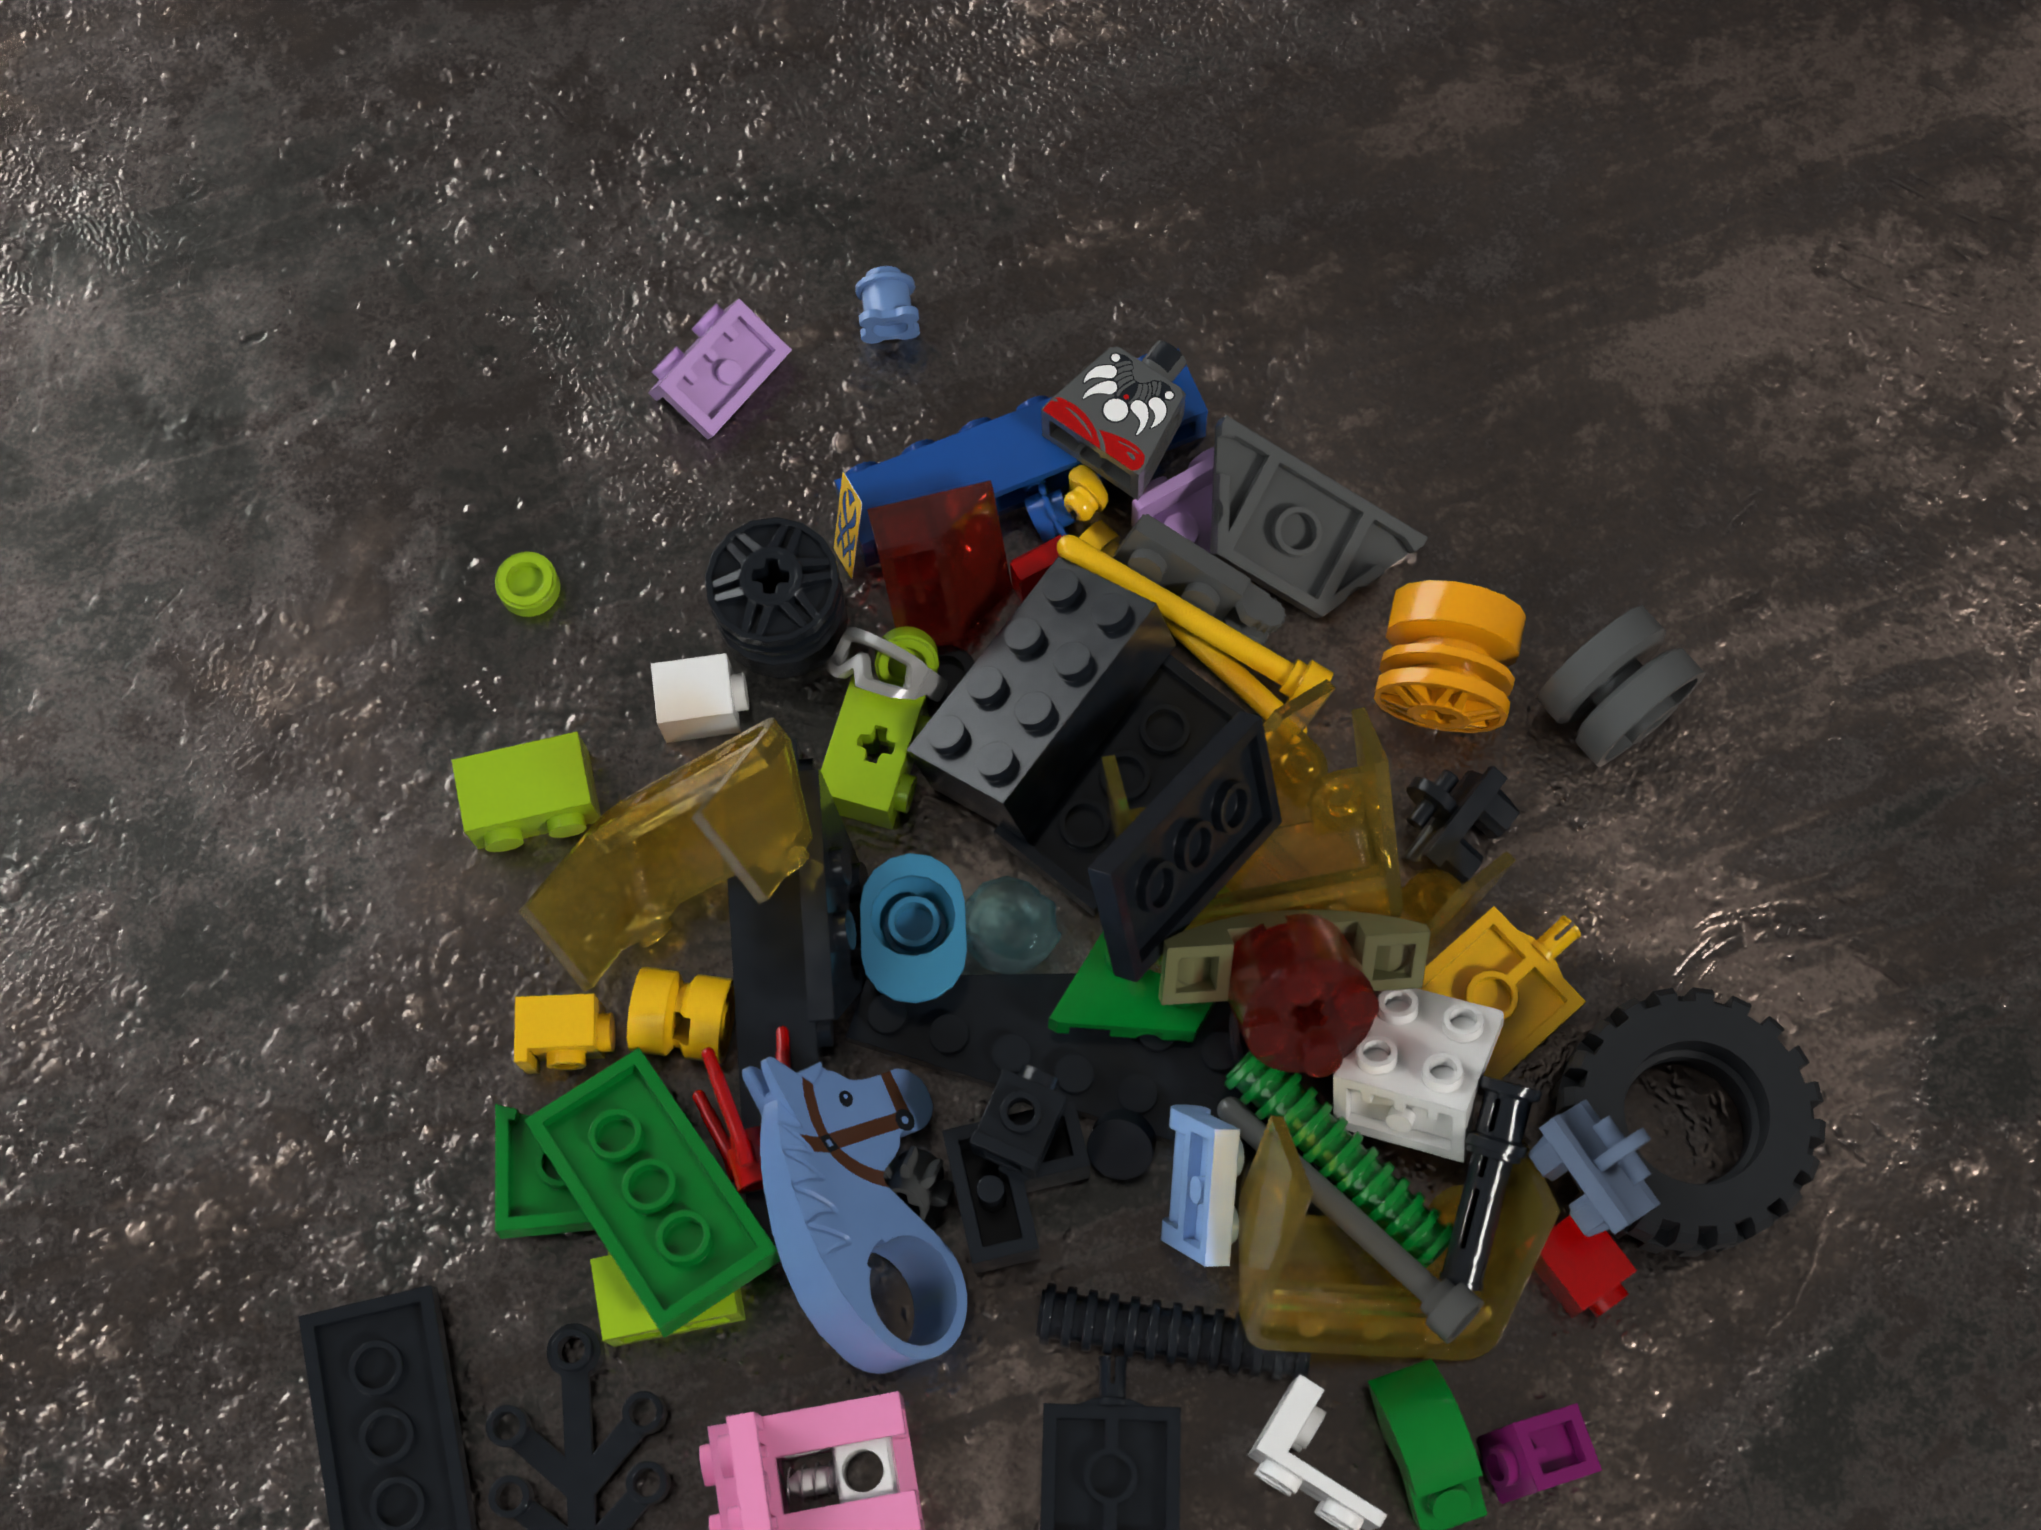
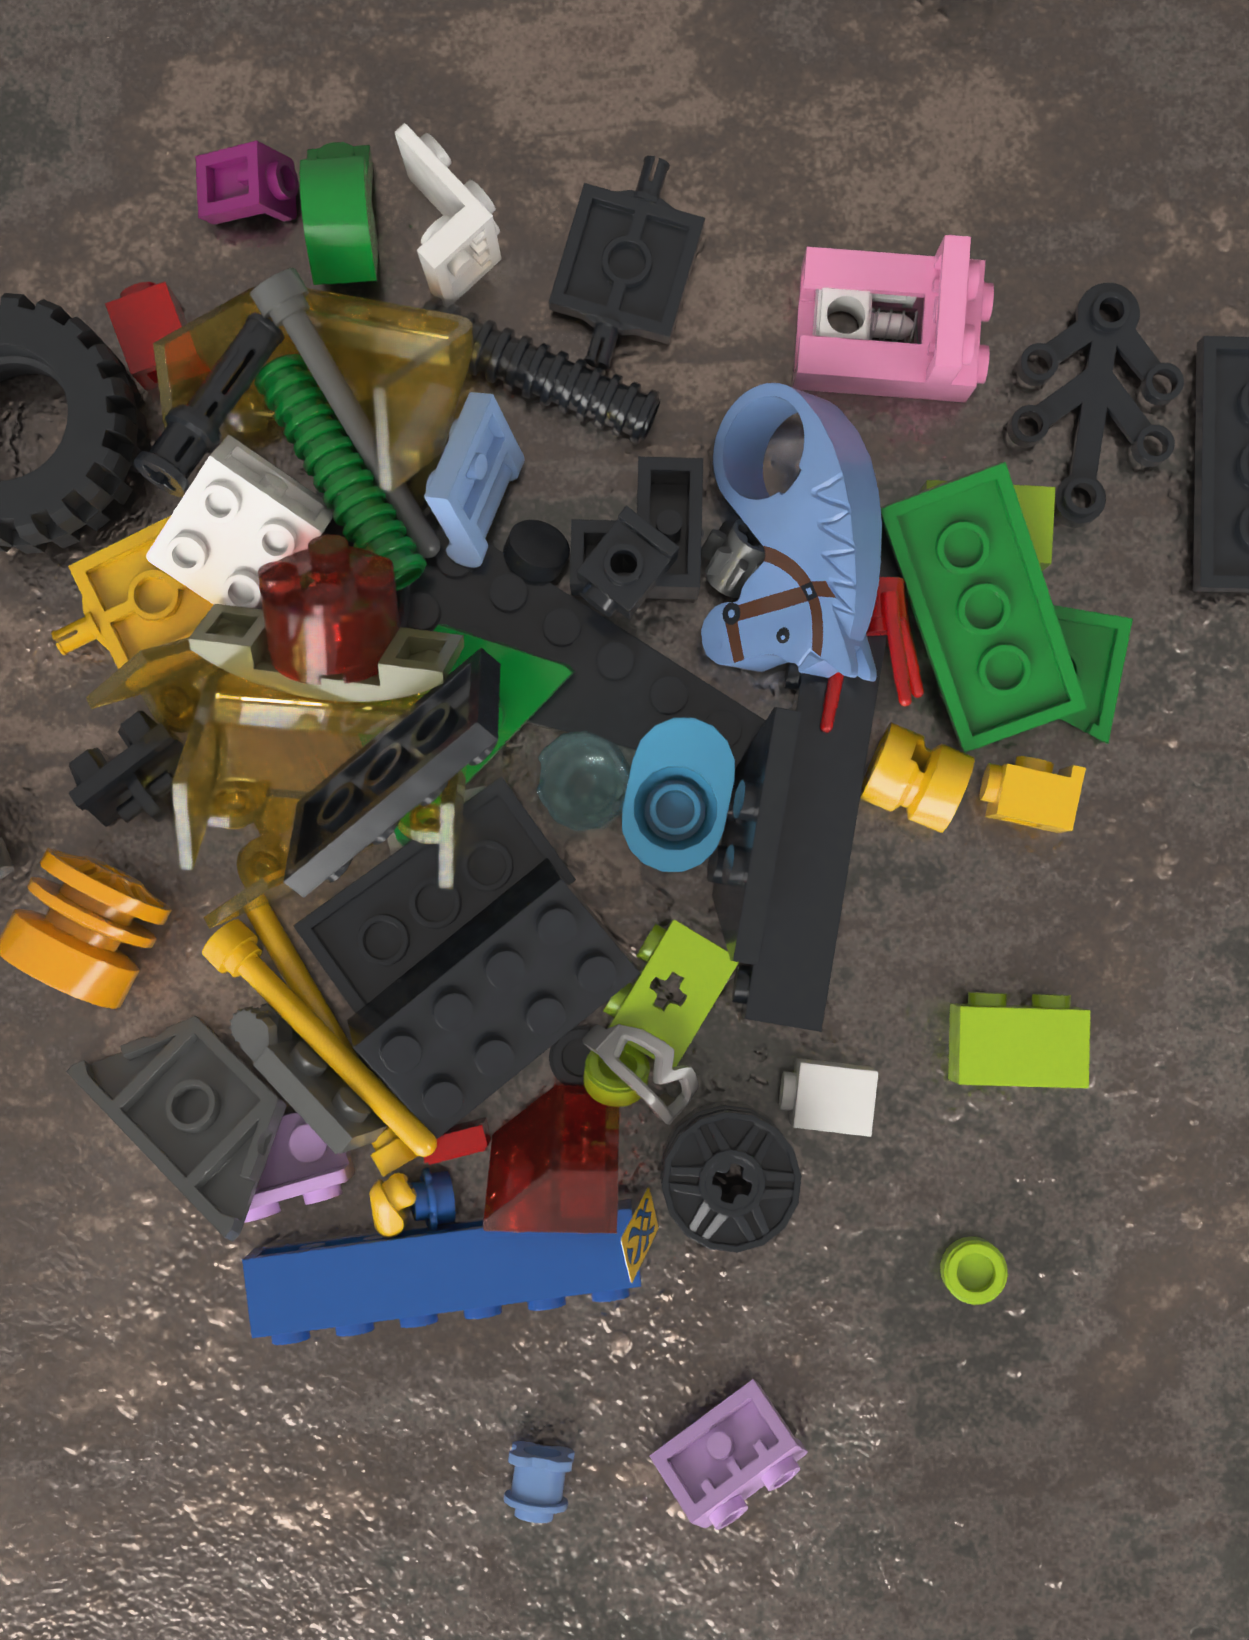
camera: 170 degrees left, 15 degrees up
clear yellow windscreen [518,718,813,992] -> none
dark grey torso [1041,340,1187,500] -> none
sand blue hips [1529,1099,1661,1237] -> none

